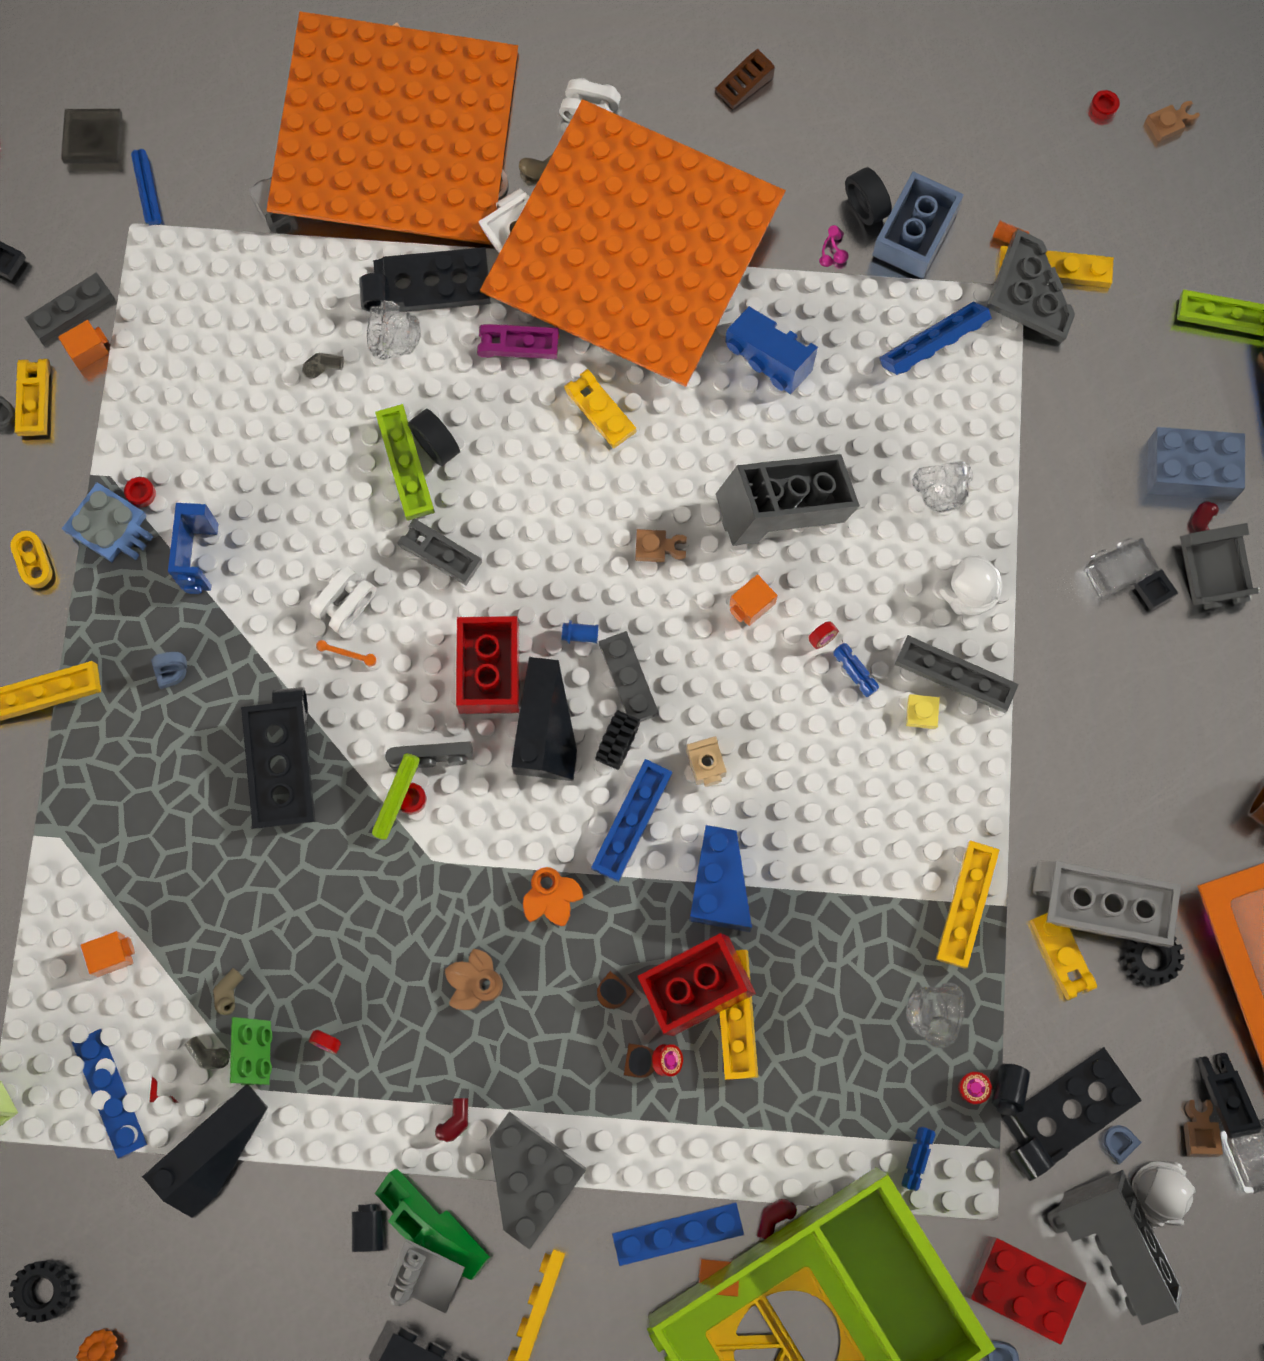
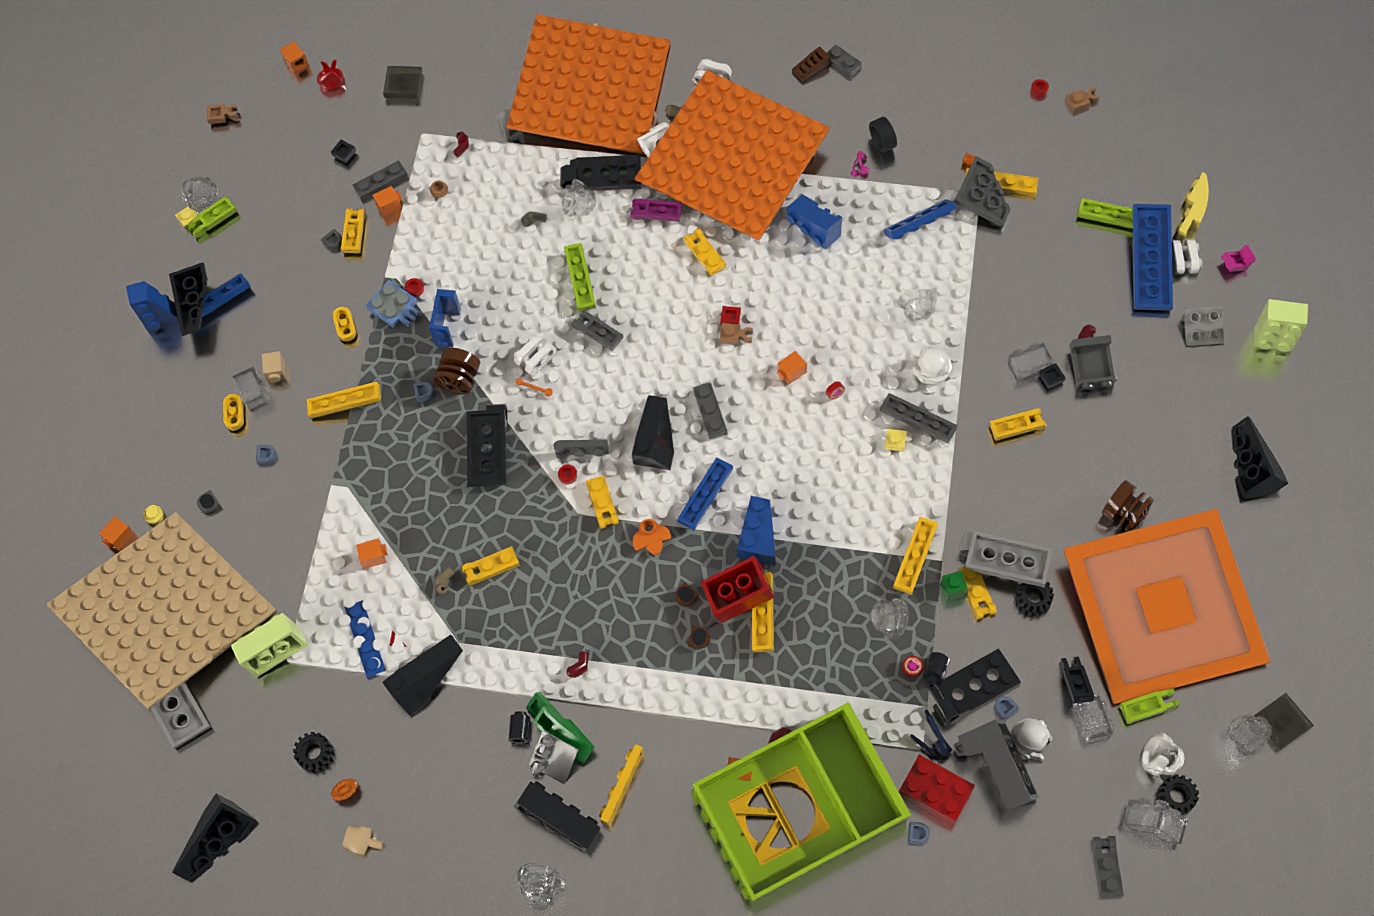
camera: 10 degrees right, 10 degrees down
blue axle [131,149,161,226] -> none
sand blue tile [152,652,188,674] -> none
clear smoke arm [184,1036,230,1069] -> none
bright green hinge [230,1017,272,1085] -> none
red tile [308,1030,341,1055] -> none
lime axle [372,753,420,840] -> none
black tyre [408,408,460,466] -> none
medium nougat plate [445,949,503,1010] -> none
red brick [456,616,520,714] -> none
dark grey plate [489,1111,586,1250] -> none
blue pin [562,620,599,644] -> none
black tyre [595,710,640,770] -> none
blue plate [612,1202,744,1266] -> none
red tile [652,1044,683,1077] -> none
tan brick [686,736,727,787] -> none
dark grey hinge [715,454,860,546] -> none
blue axle [833,643,879,697] -> none
sand blue brick [872,171,964,279] -> none
blue axle [901,1127,935,1191] -> none
sand blue brick [1147,427,1245,501] -> none
medium nougat plate [1184,1100,1223,1157] -> none
none -> medium nougat plate [430,180,448,198]
none -> reddish brown wheel [433,347,481,395]
none -> dark red arm [452,131,469,158]
none -> yellow plate [461,546,520,585]
none -> yellow plate [586,475,619,529]
none -> red tile [720,306,741,326]
none -> dark grey plate [827,44,862,77]
none -> dark blue plant [910,710,953,759]
none -> green brick [940,571,968,602]
none -> yellow plate [989,408,1047,441]

